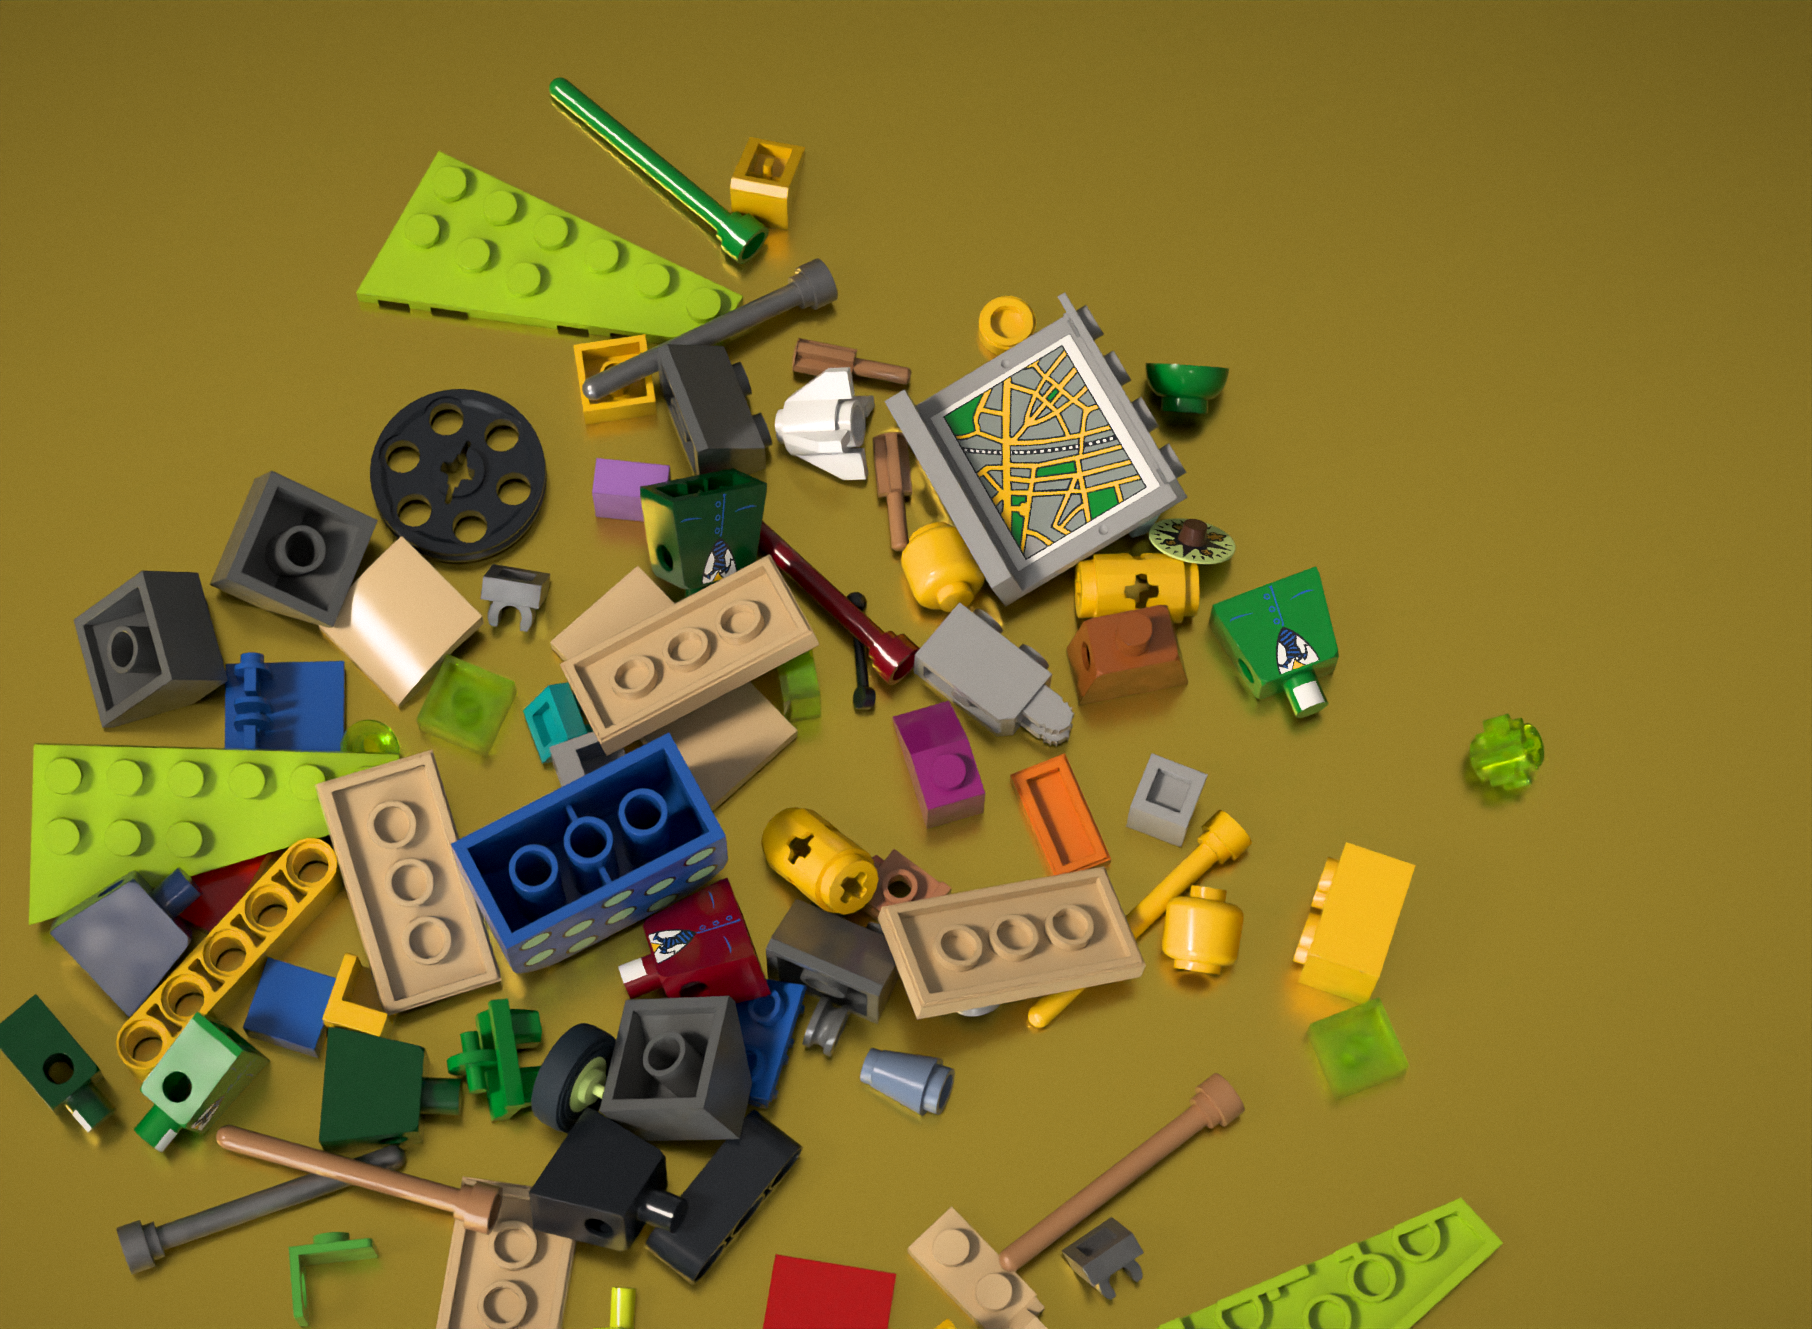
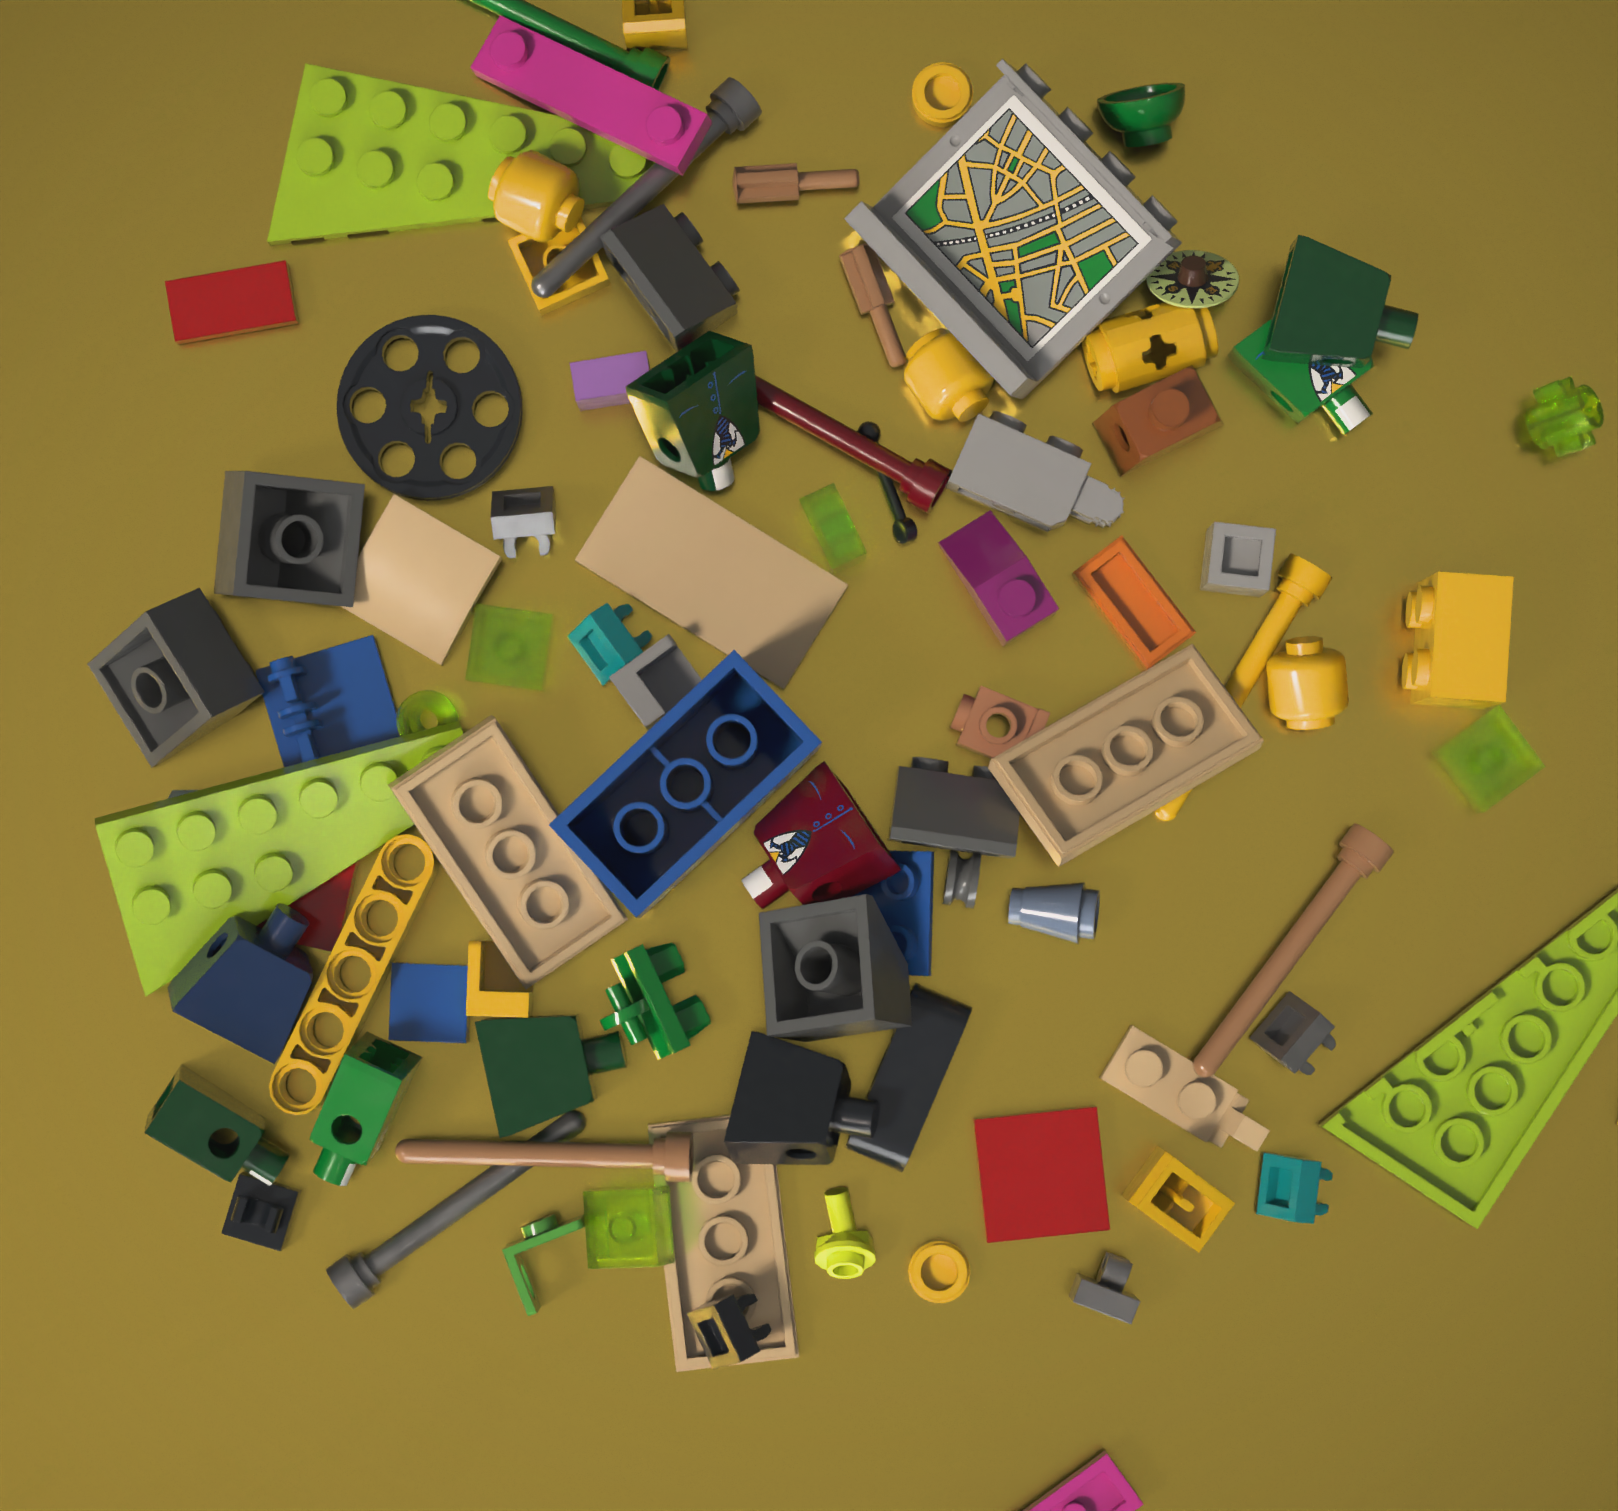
camera: 15 degrees left, 15 degrees up
black wheel [531,1023,616,1133] -> none
tan tile [560,554,820,756] -> none
yellow piece [761,807,879,915] -> none
white brick [775,367,875,480] -> none
none -> red tile [165,260,299,345]
none -> black tile [221,1172,302,1251]
none -> dark pink plate [470,15,712,176]
none -> yellow head [488,150,584,243]
none -> clear neon green piece [583,1185,675,1269]
none -> dark green torso [1262,235,1419,368]

